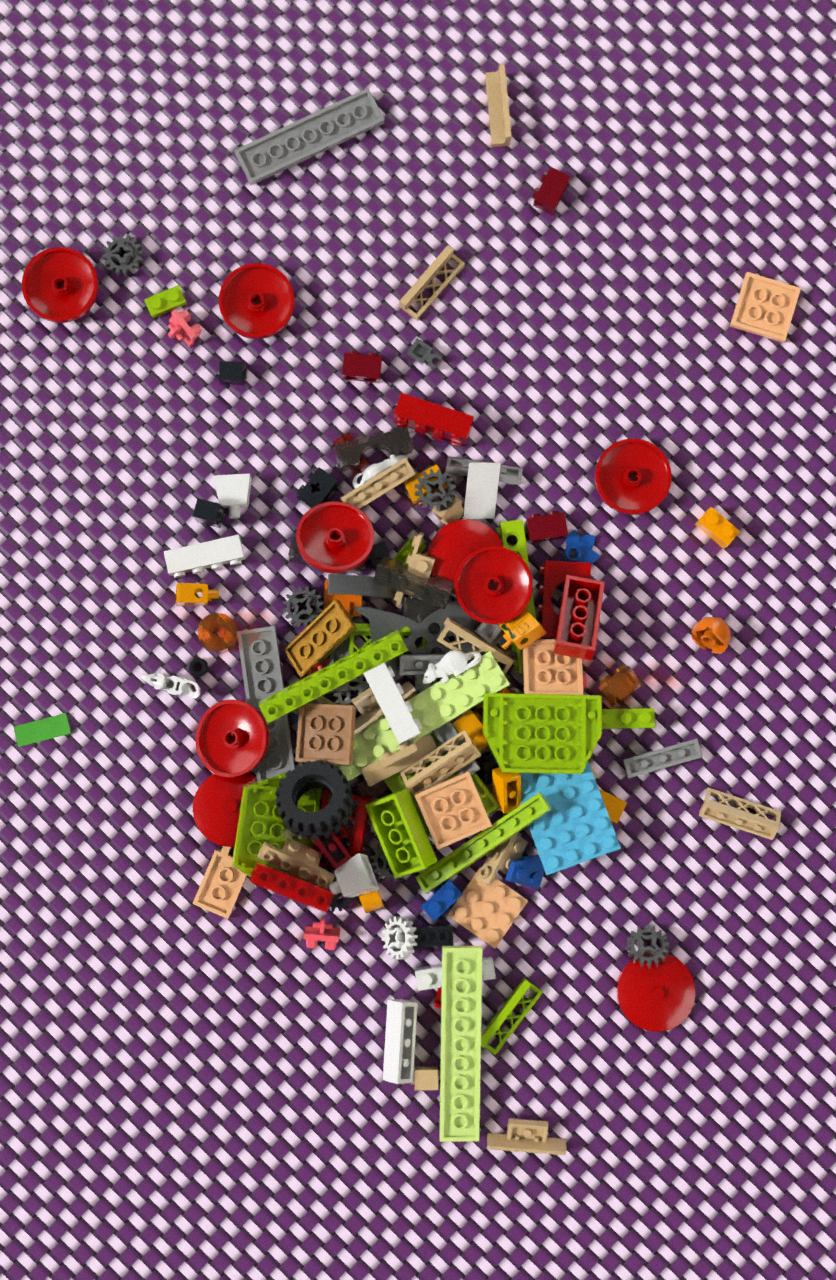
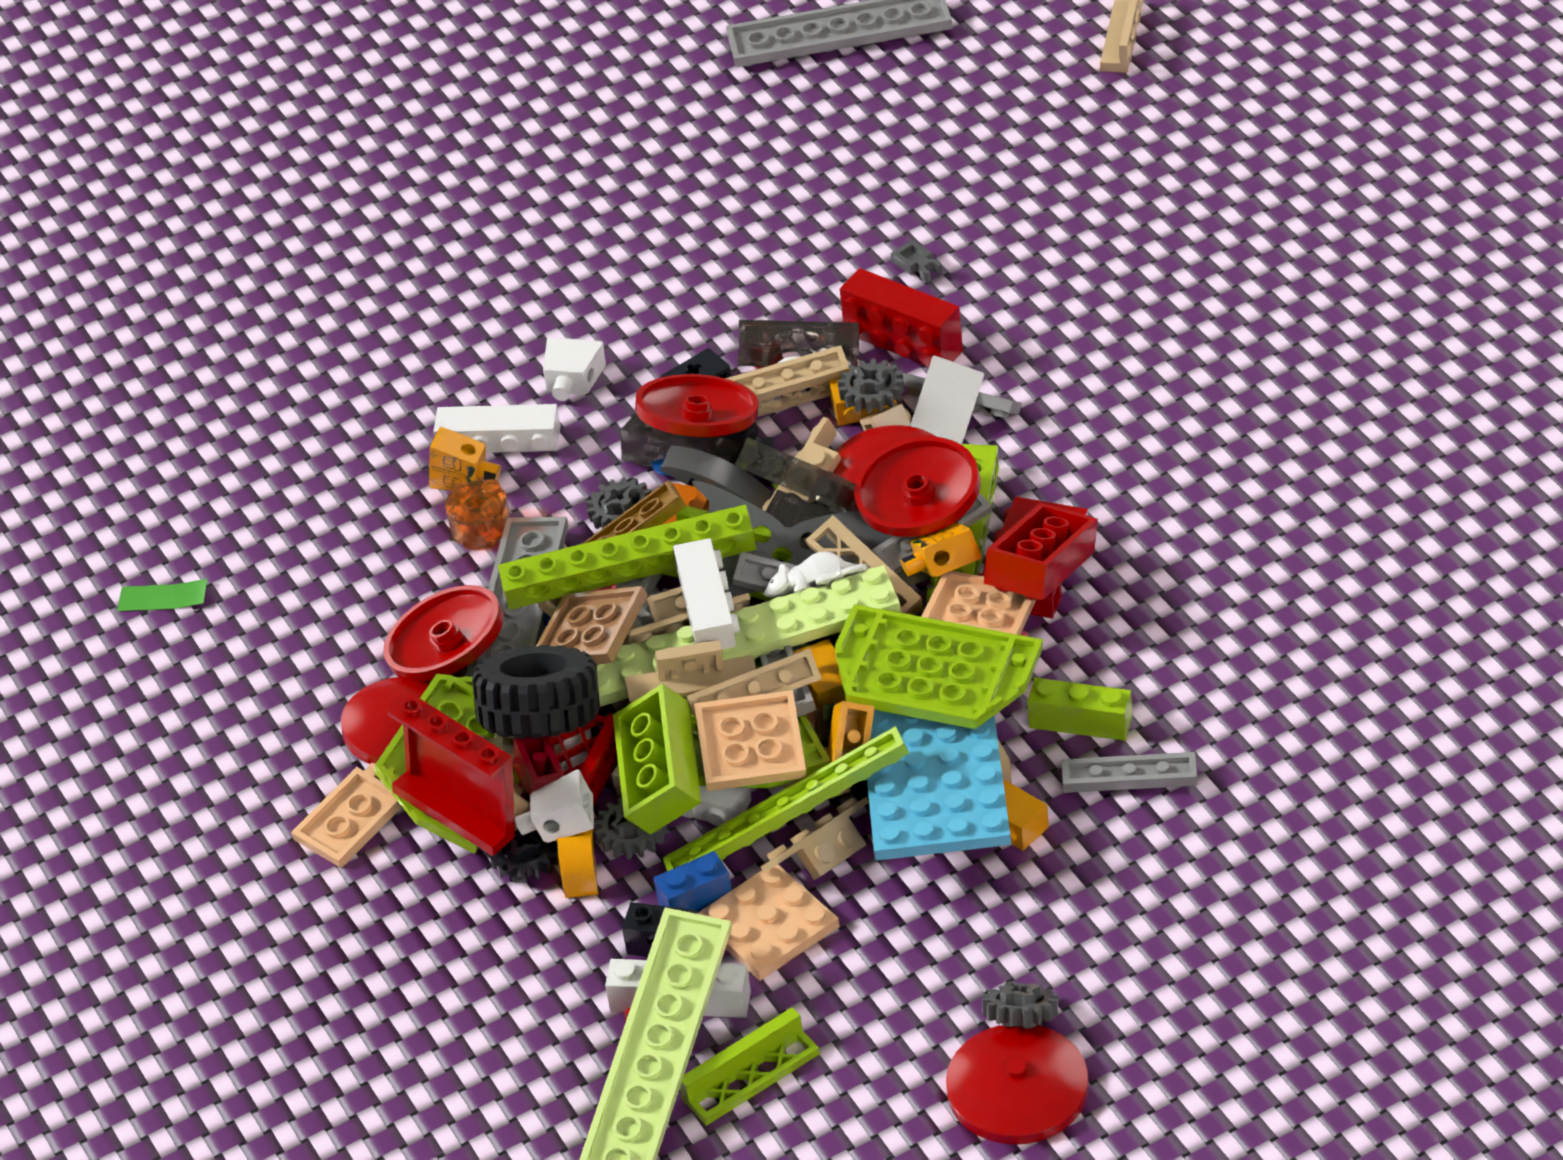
camera: 25 degrees right, 40 degrees down
red dish [22,247,99,323] -> none
dark grey gear [102,234,144,277] -> none
white animal [140,673,201,699] -> none
lime plate [144,285,187,318] -> none
coral hips [168,309,202,347] -> none
black plate [189,658,209,677] -> none
black brick [192,498,226,528] -> none
red dish [219,263,295,339] -> none
black brick [219,361,247,385] -> none
coral hips [303,917,340,950] -> none
dark red brick [342,351,382,383] -> none
white gear [382,916,418,960] -> none
white brick [383,999,418,1084] -> none
tan fence [399,245,465,321] -> none
tan brick [411,1066,438,1090] -> none
blue wing [505,854,545,889] -> none
dark red brick [525,510,568,543] -> none
dark red brick [532,167,571,216] -> none
blue plate [563,530,599,563] -> none
red dish [594,438,672,515] -> none
clear orange brick [598,664,643,707] -> none
orange cylinder [691,617,731,654] -> none
light orange brick [695,507,740,549] -> none
tan fence [699,787,781,840] -> none
light nougat plate [730,272,801,343] -> none

